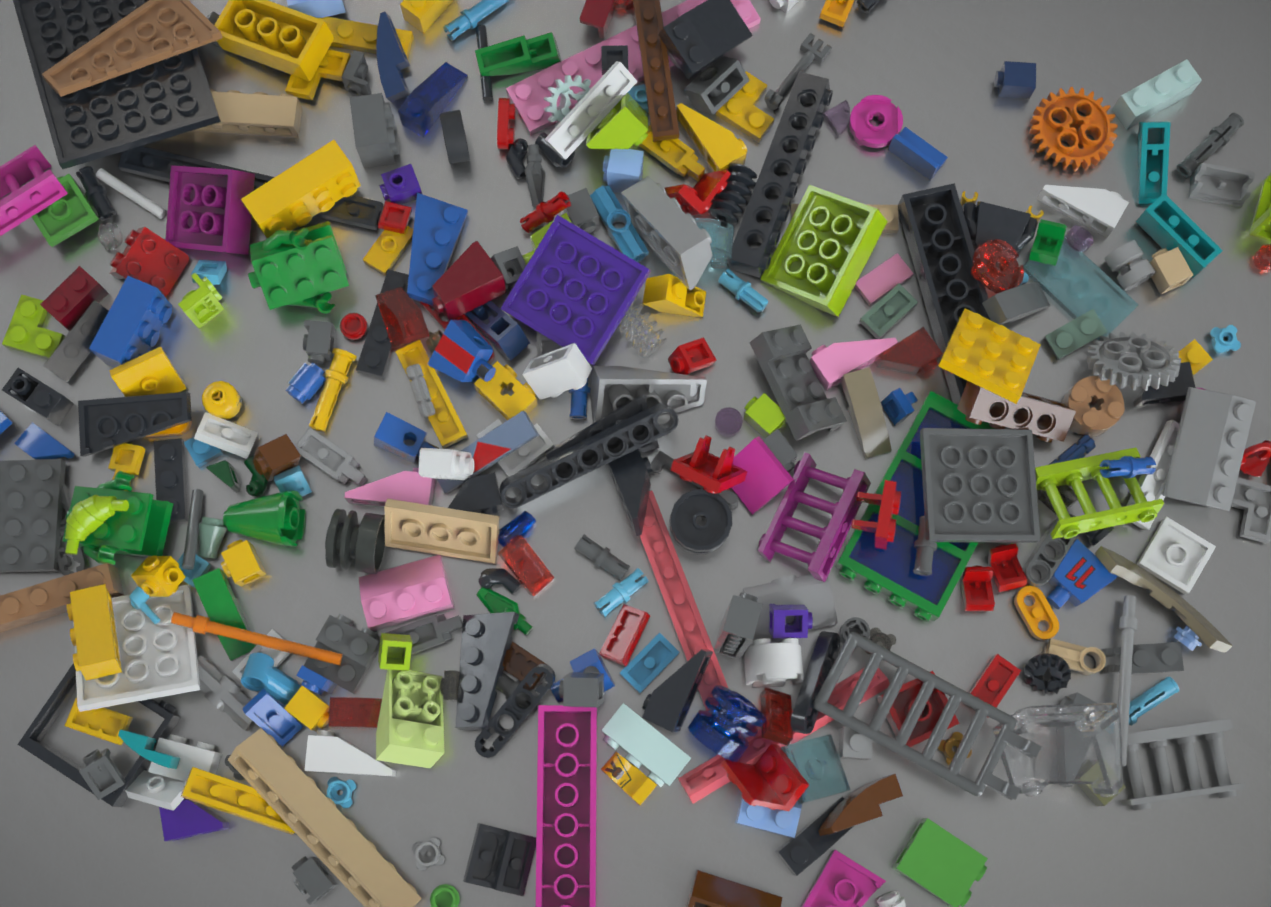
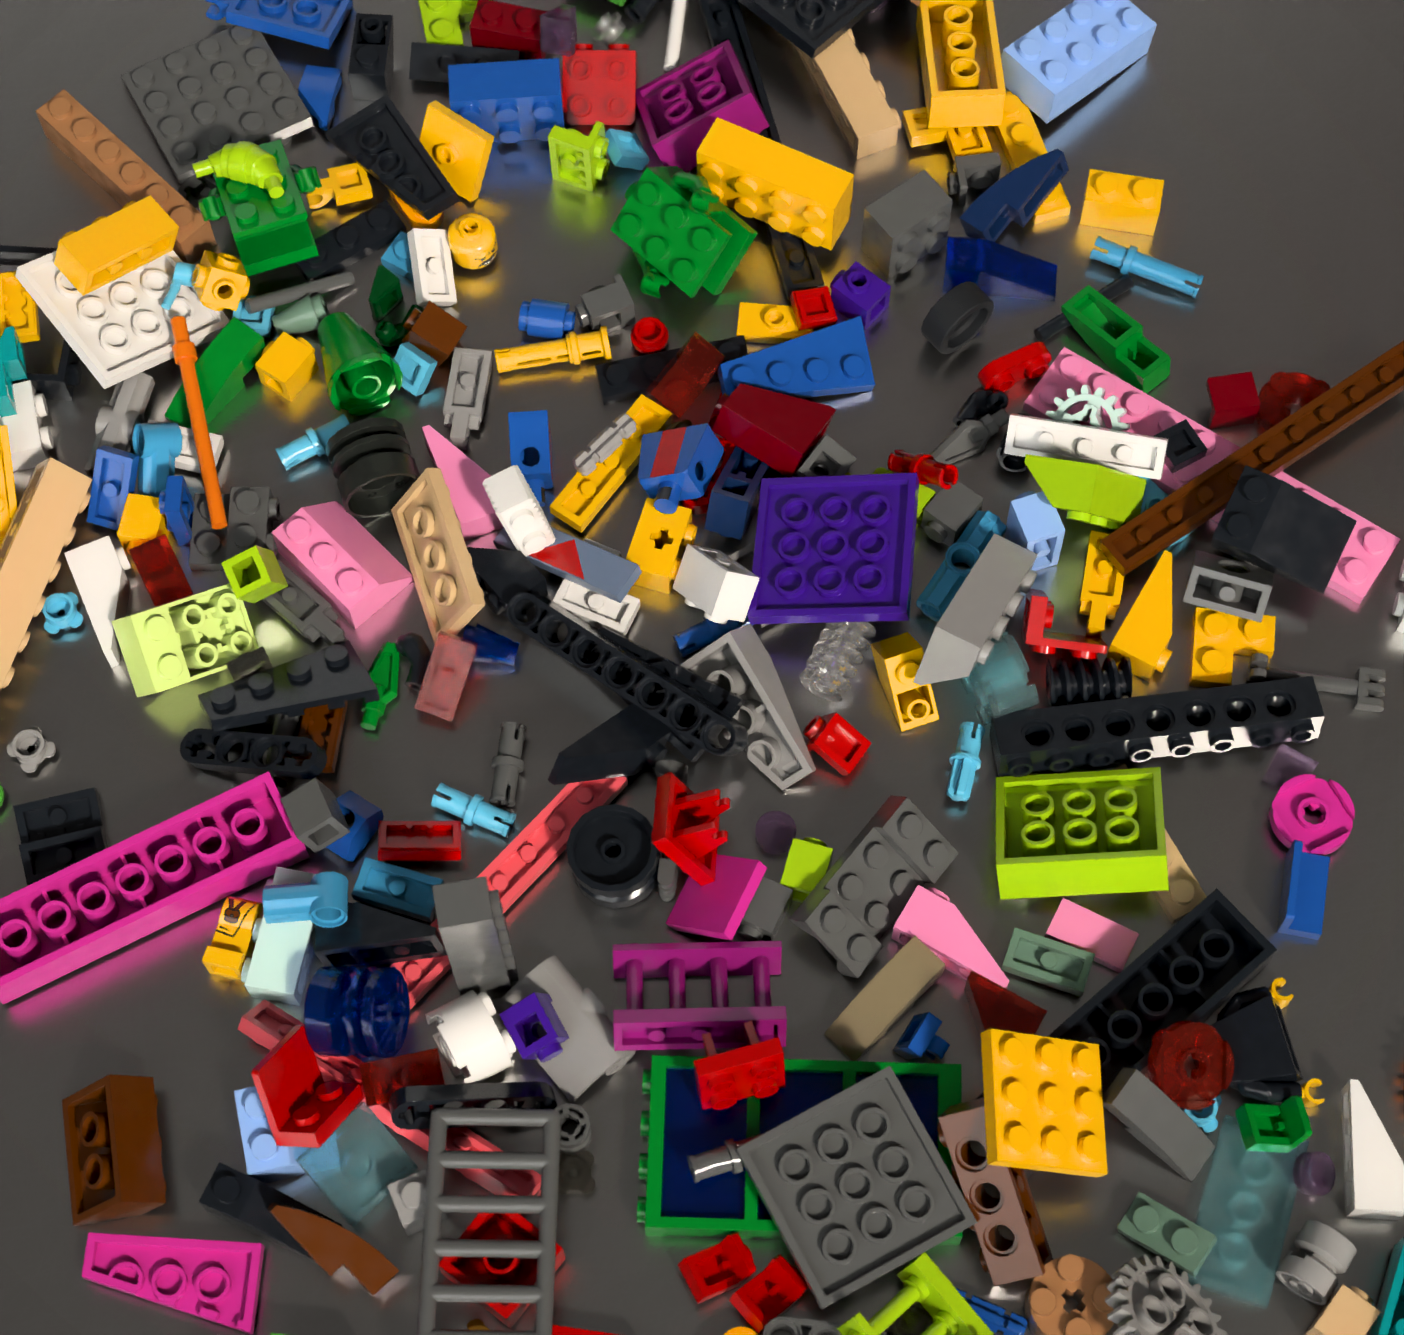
camera: 65 degrees right, 10 degrees down
none -> dark azure piece [262,871,348,928]
none -> medium azure pin [275,413,350,471]
none -> clear purple bracket [540,4,577,57]

